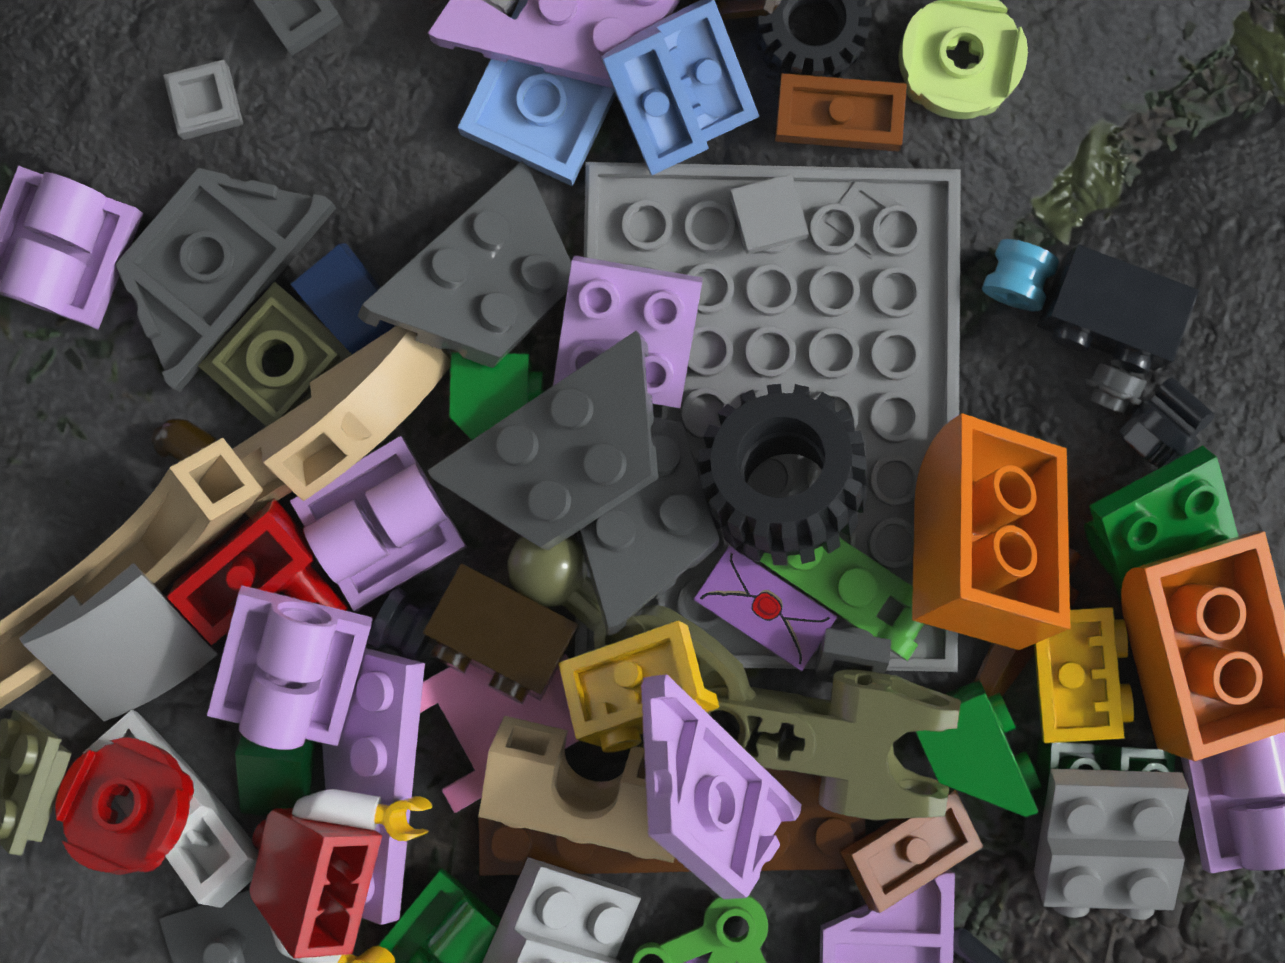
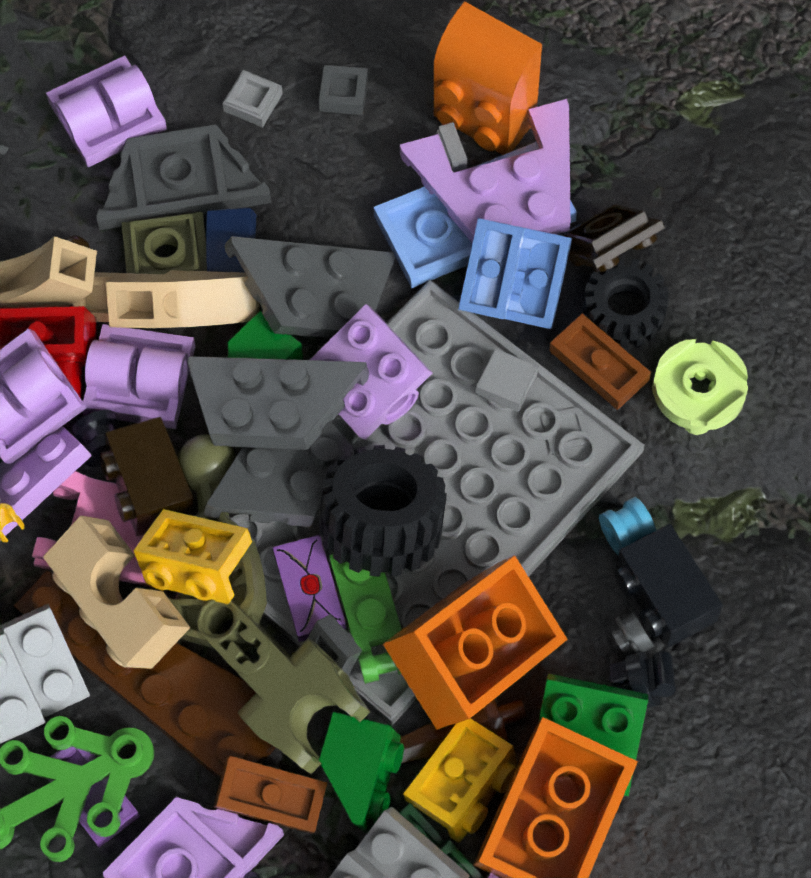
camera: 45 degrees right, 20 degrees down
lavender wing [641,674,802,899] -> none

